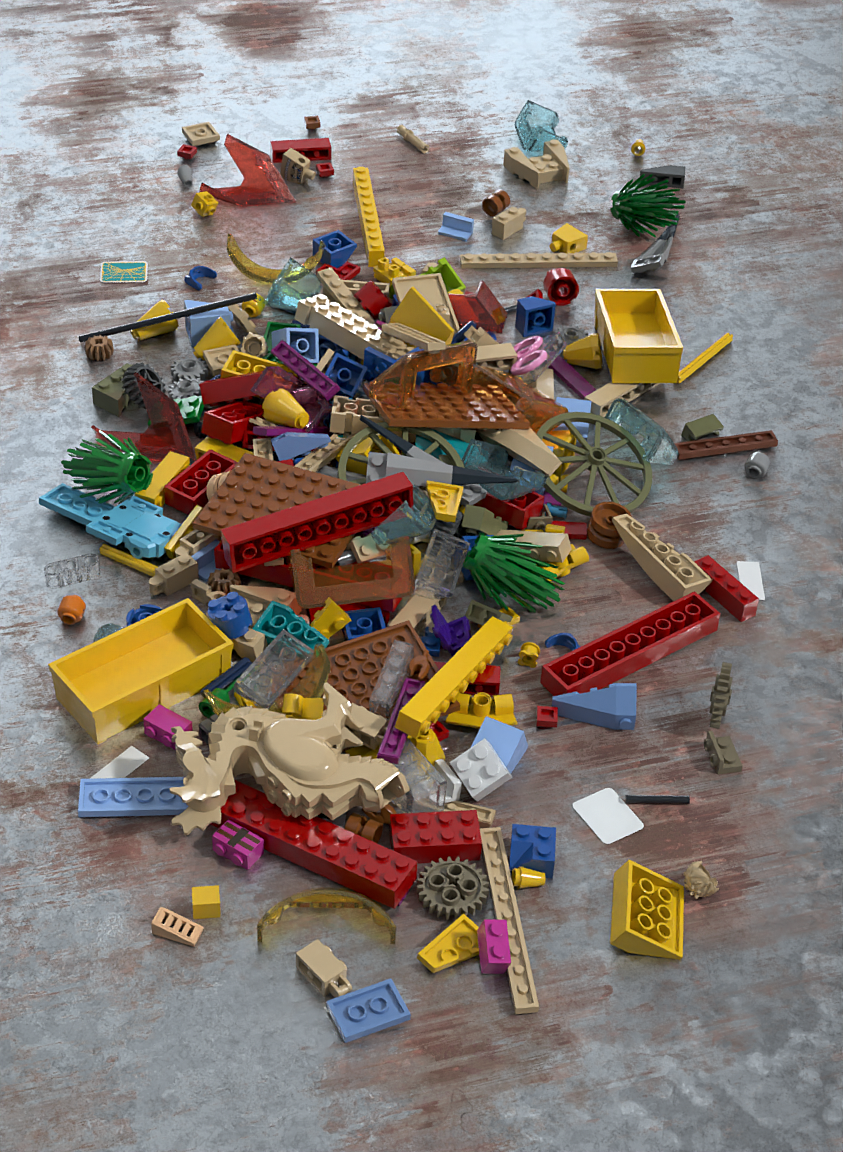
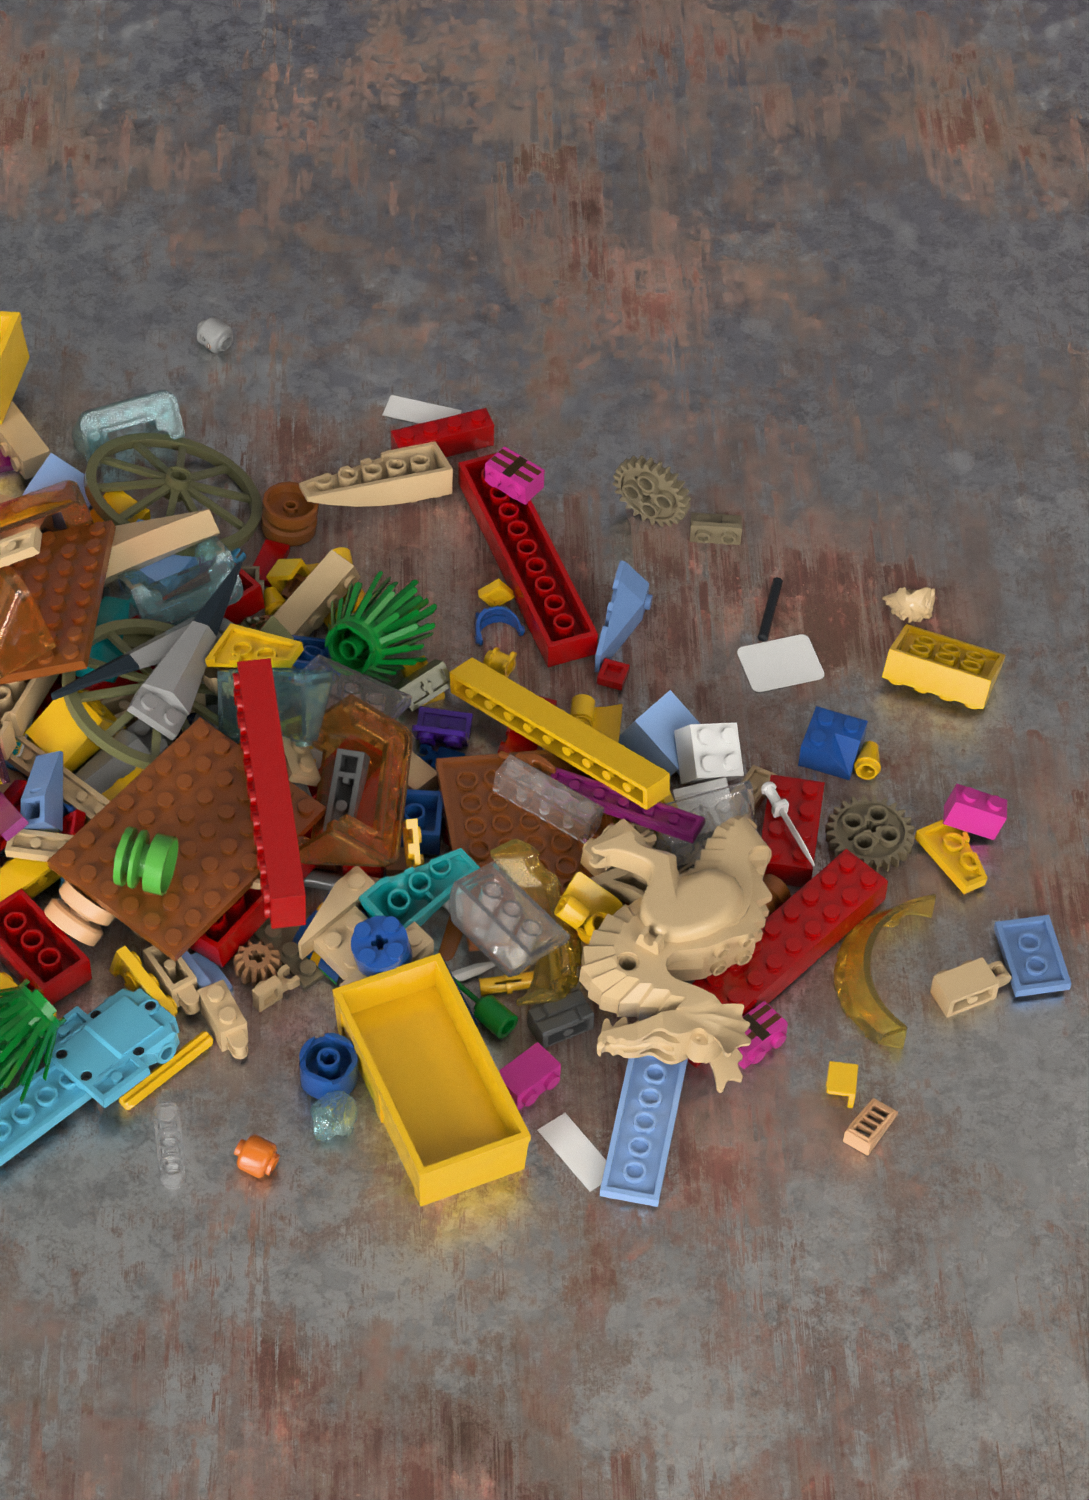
camera: 75 degrees left, 10 degrees up
tan plate [480,827,539,1014] -> none
copper plate [673,430,778,460] -> none
olive hinge [681,414,724,441] -> none
none -> bright green wheel [113,826,179,896]
none -> dark grey slope [323,748,370,836]
none -> yellow tile [478,578,515,607]
none -> dark pink brick [485,446,545,505]
none -> white sword [761,782,815,867]

